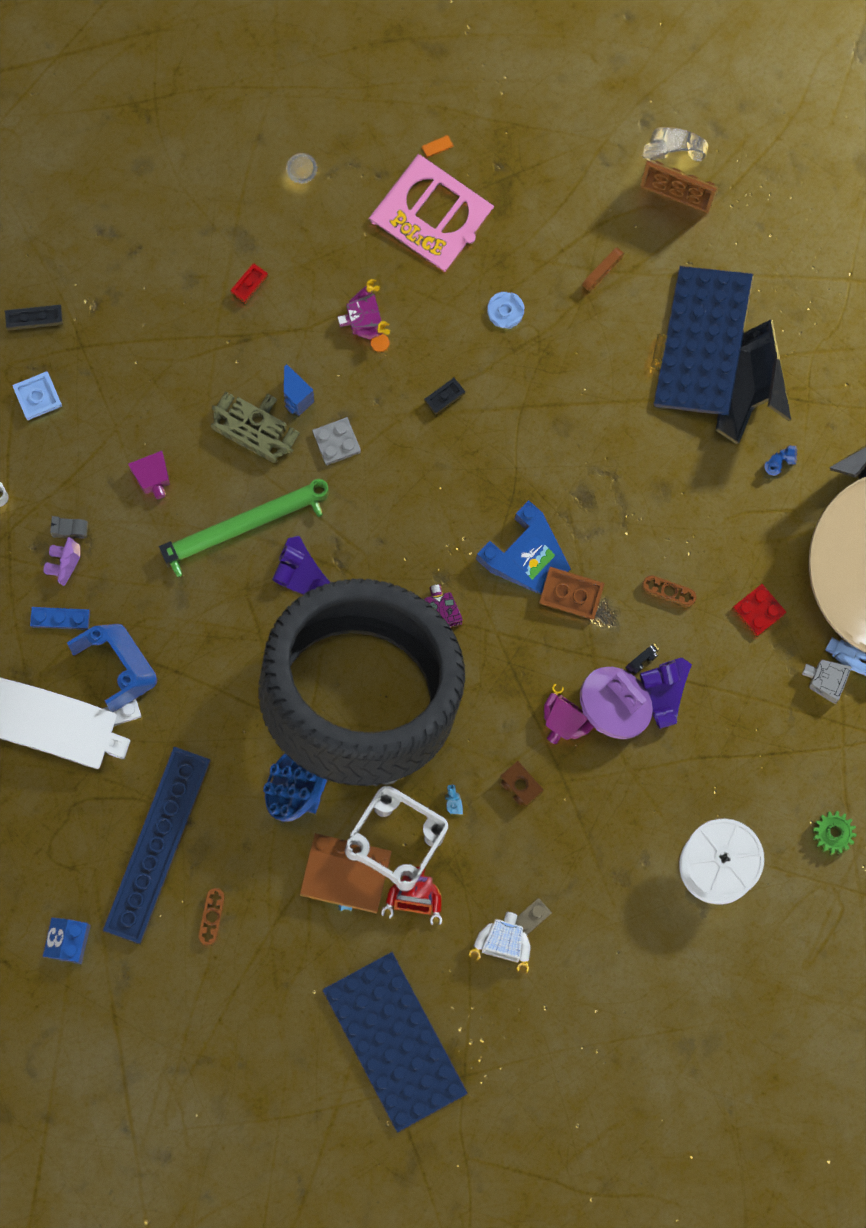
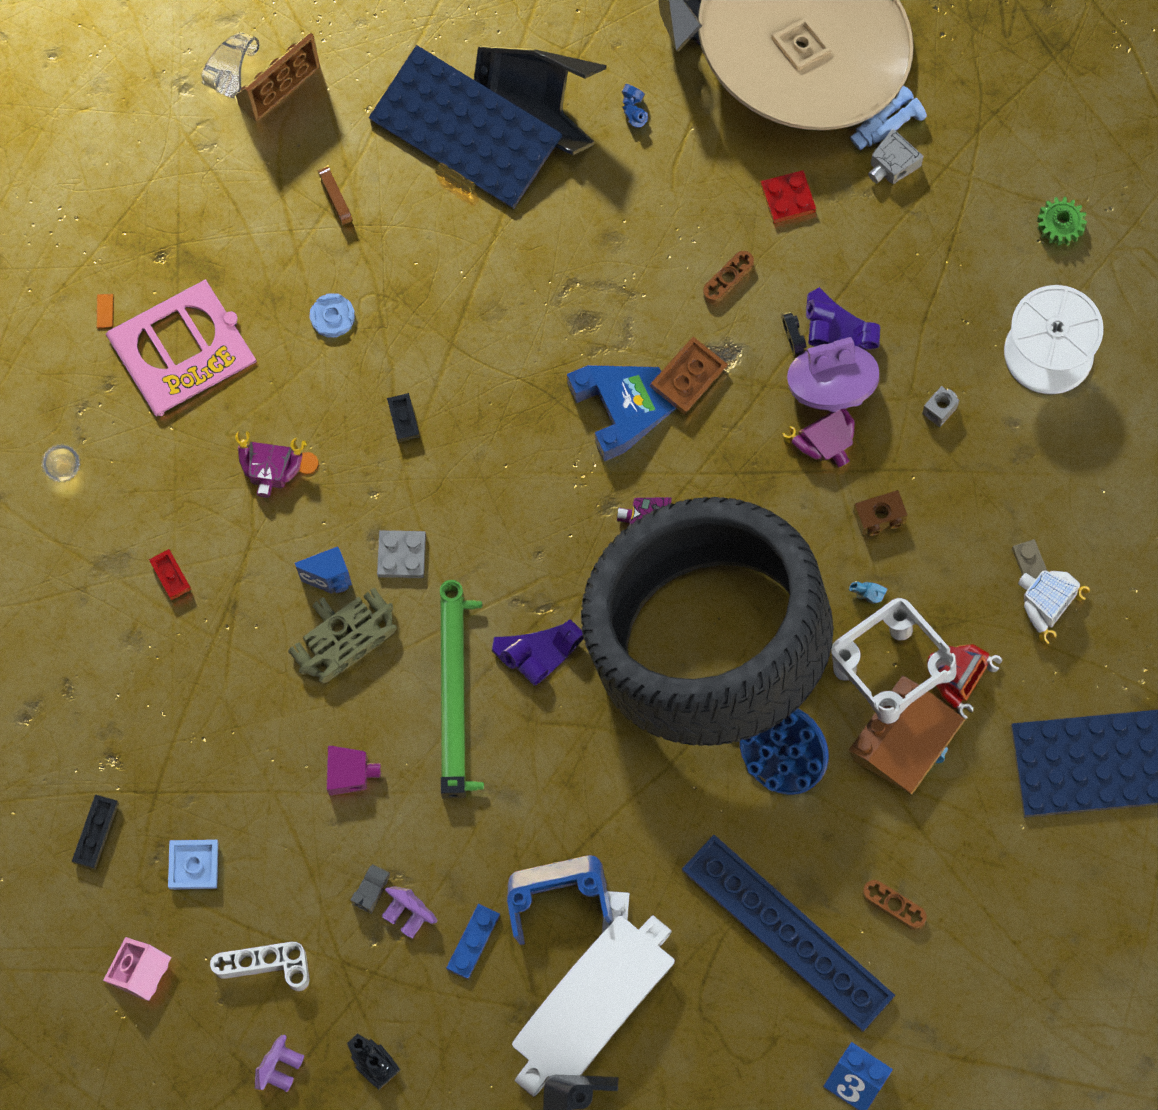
camera: 60 degrees left, 5 degrees down
none -> light grey brick [922,386,959,427]

